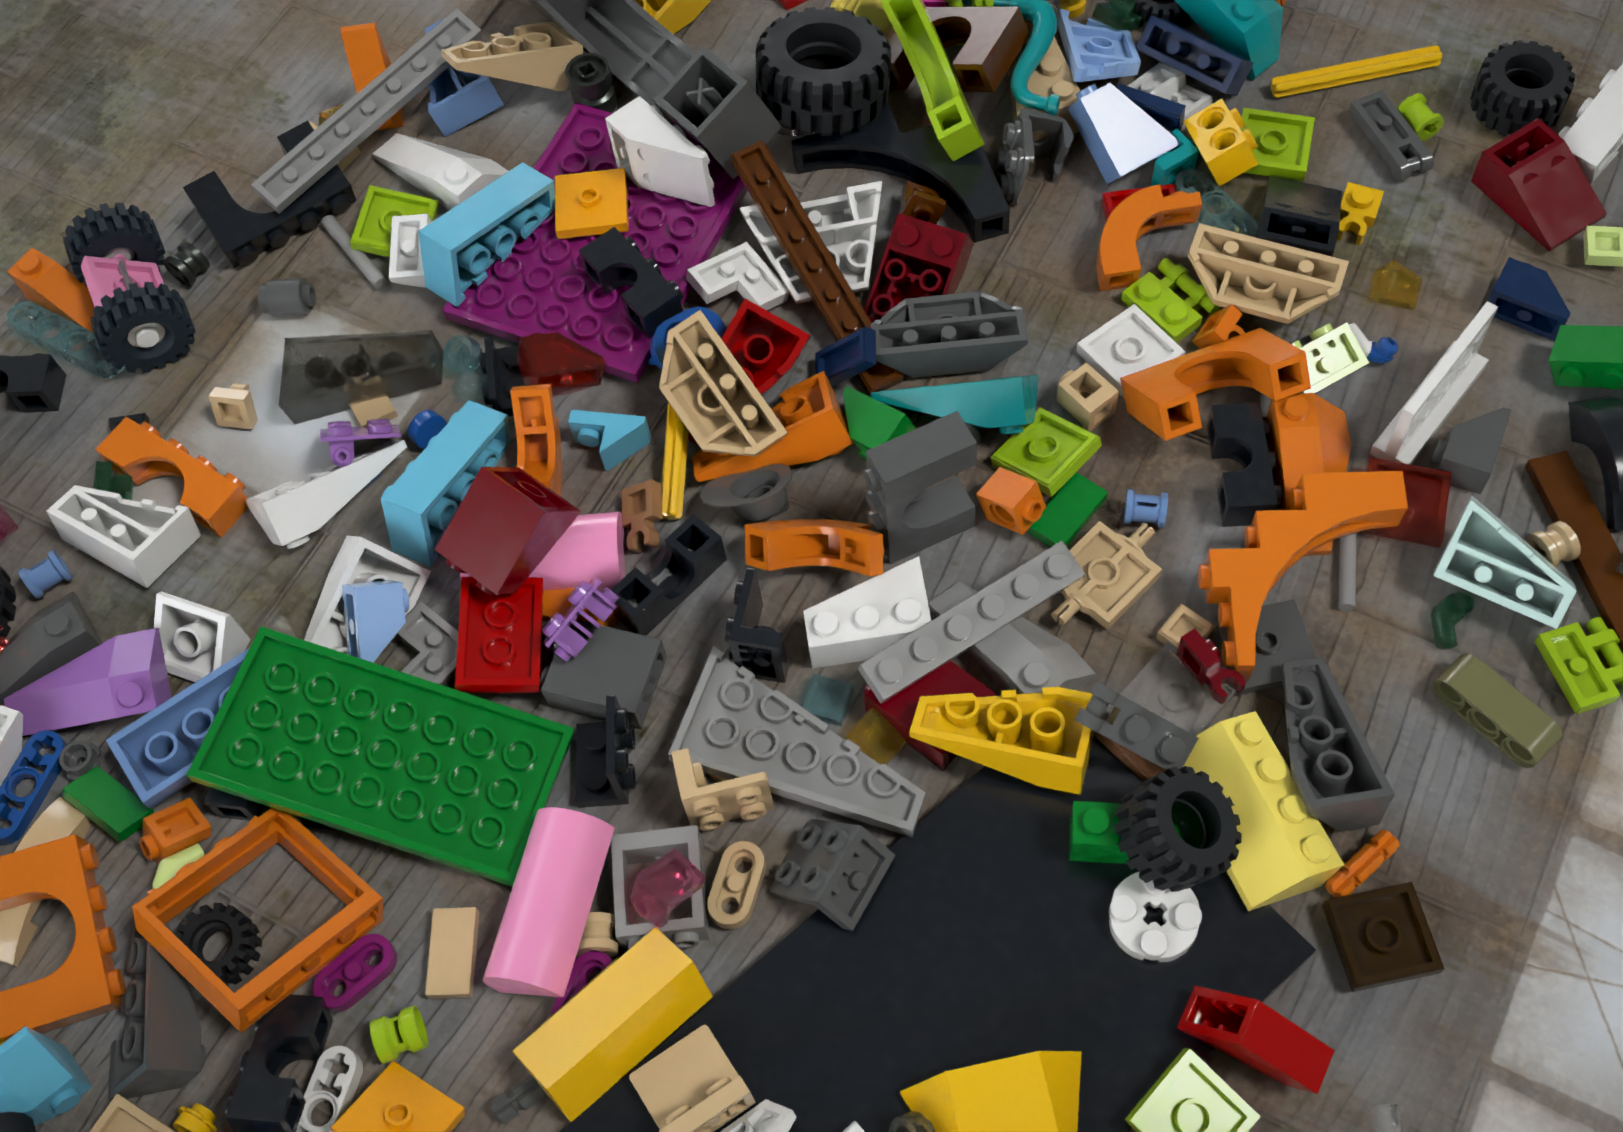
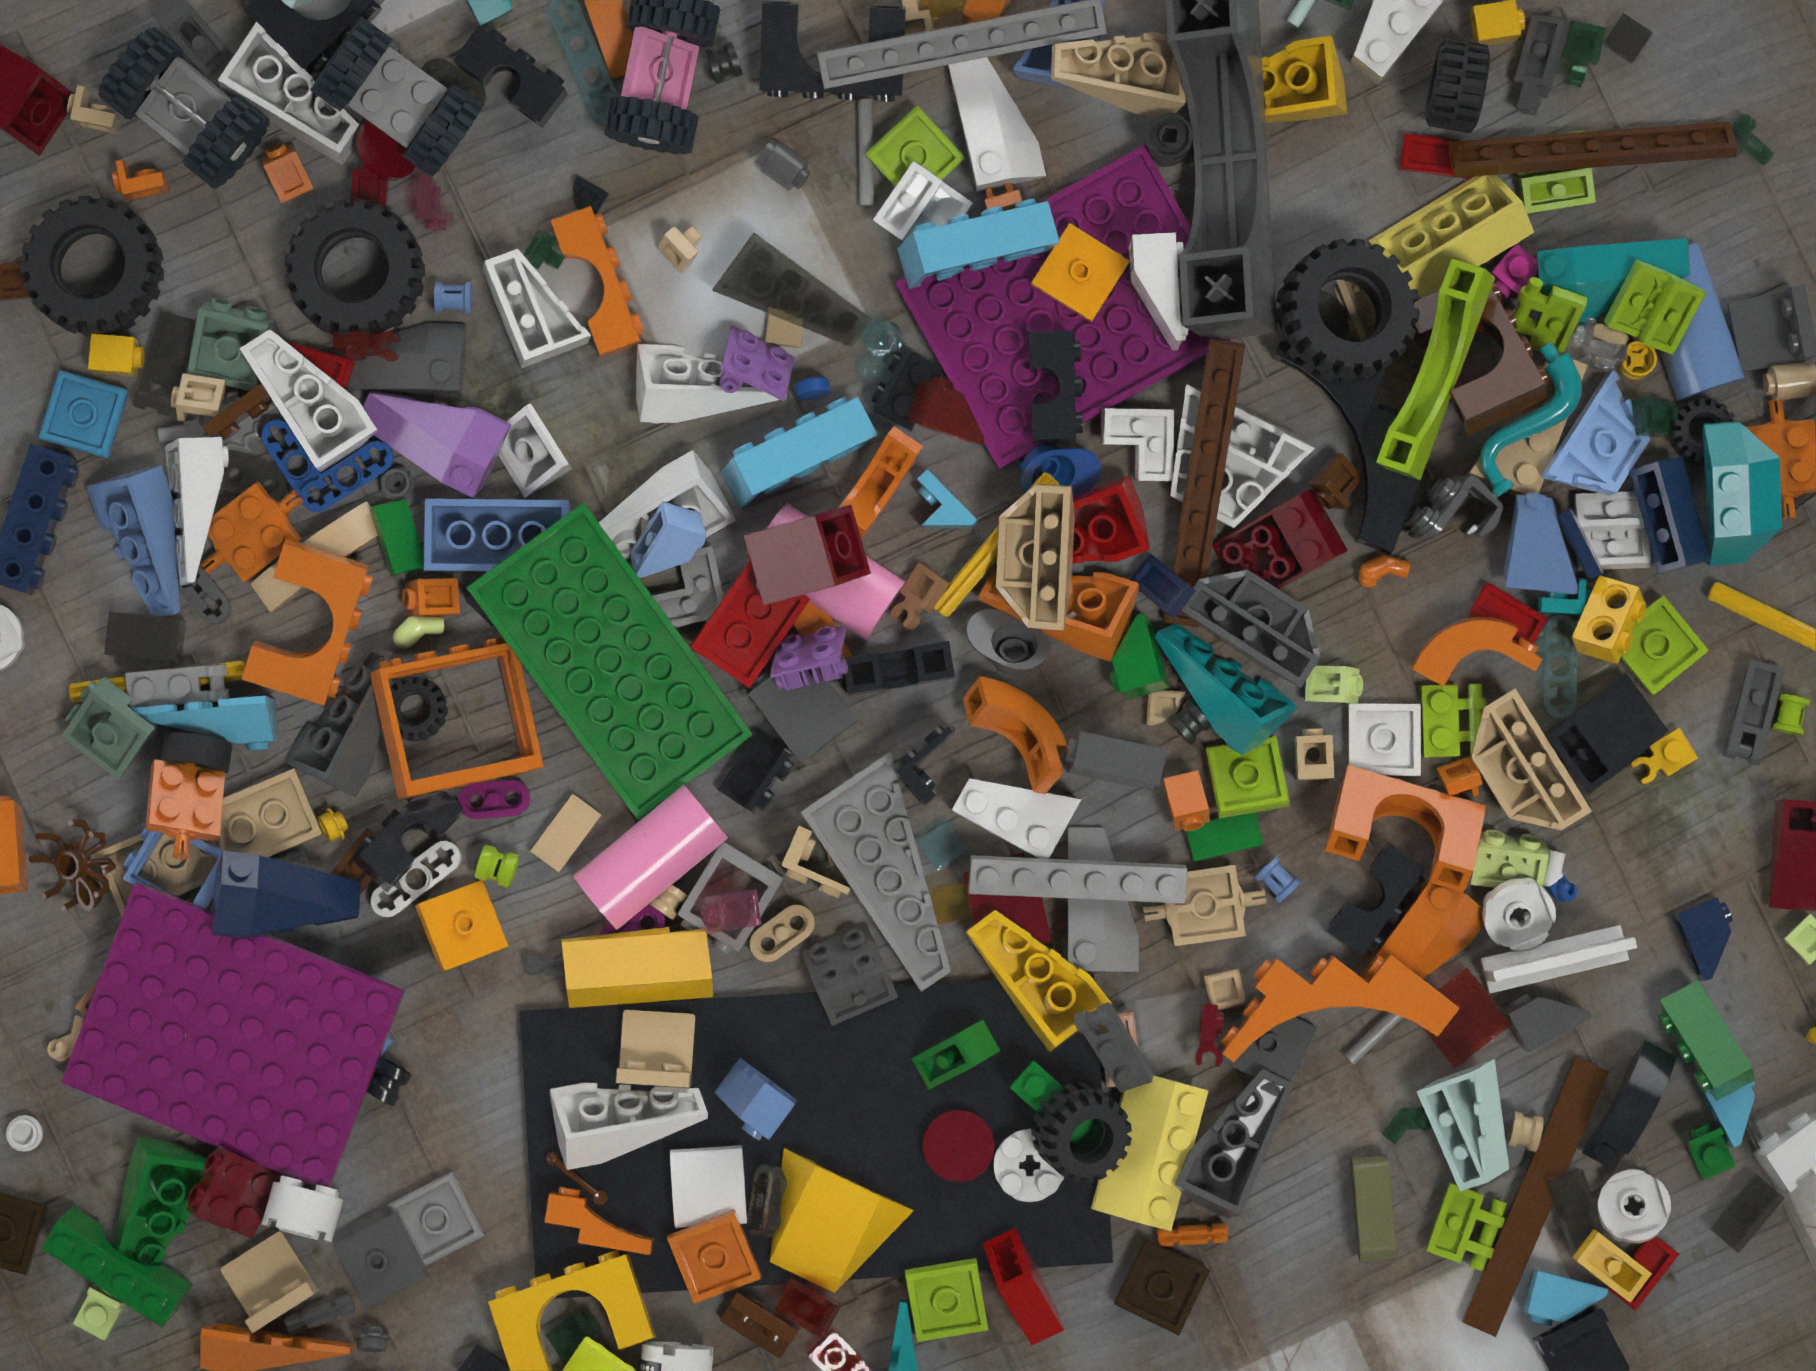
camera: 30 degrees right, 25 degrees up
clear yellow slope [1369,260,1422,310] -> none
none -> medium blue wedge [714,1058,798,1140]
none -> green slope [911,1019,1000,1090]
none -> dark red tile [923,1110,995,1182]
none -> yellowish green bracket [1305,666,1363,704]
none -> orange arm [1358,554,1411,588]
none -> white plate [1482,878,1556,951]

